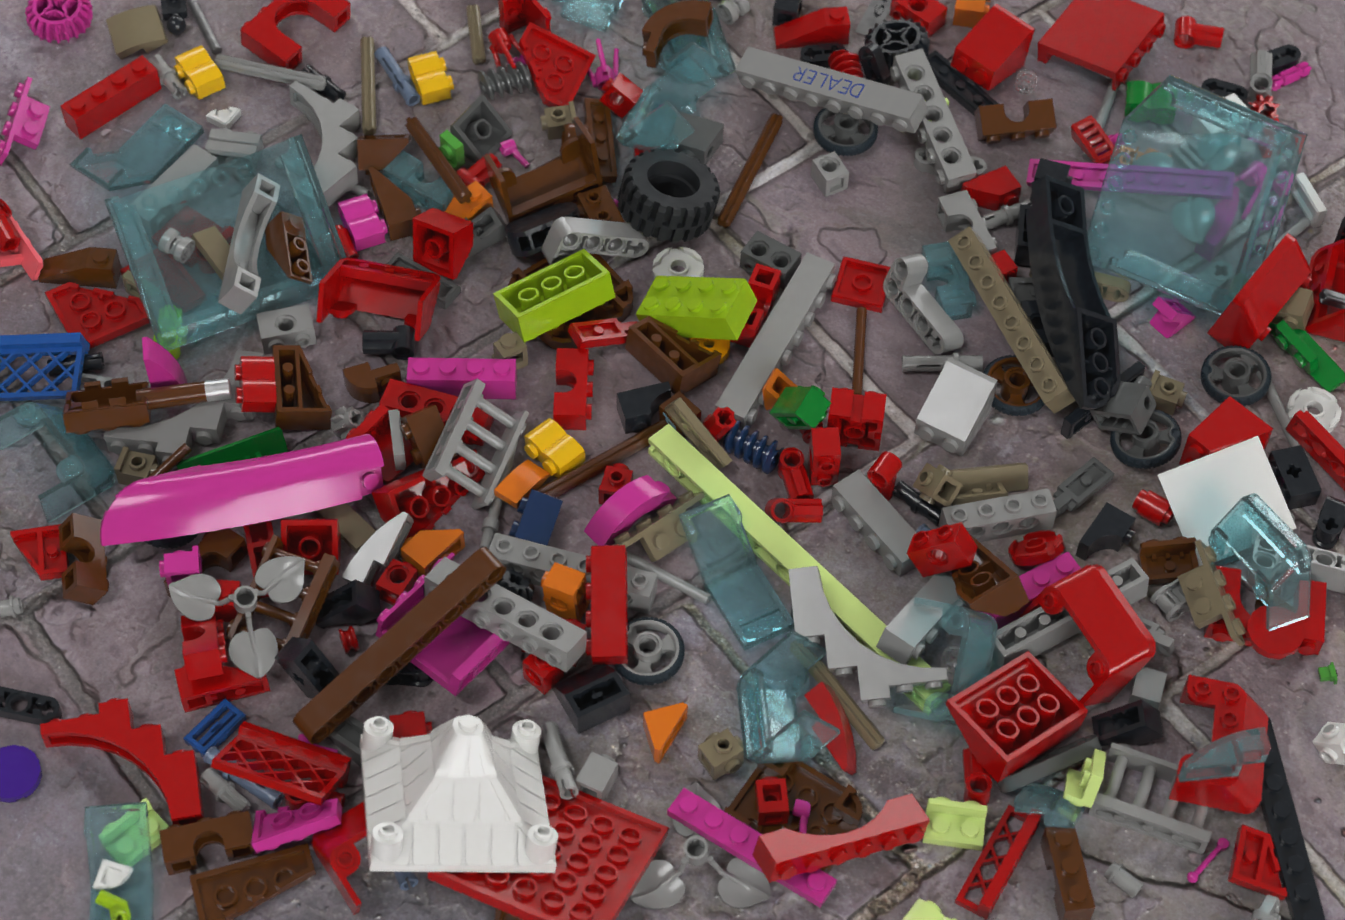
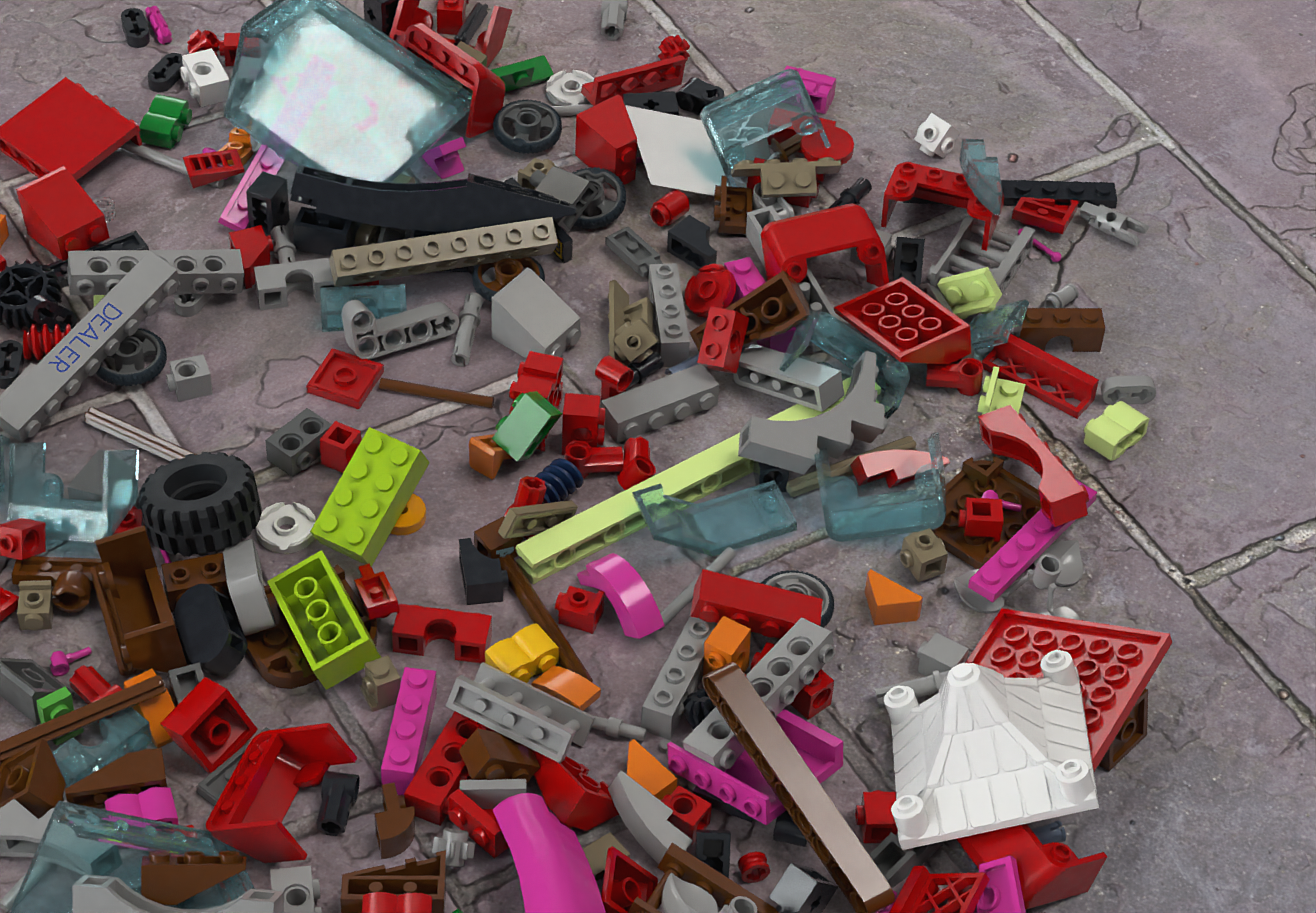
camera: 85 degrees left, 10 degrees down
dark blue brick [508,489,563,545] -> none
black slope [552,664,630,734] -> none
dark tan bracket [612,490,705,562] -> none
reddish brown wedge [625,316,722,395] -> none
light grey brick [715,252,837,430] -> none
reddish brown arch [974,98,1057,144] -> none
red piece [1173,16,1224,49] -> none
light grey piece [1249,50,1273,102] -> none
bright green piece [1318,662,1338,684] -> none
none -> black pin [828,177,872,209]

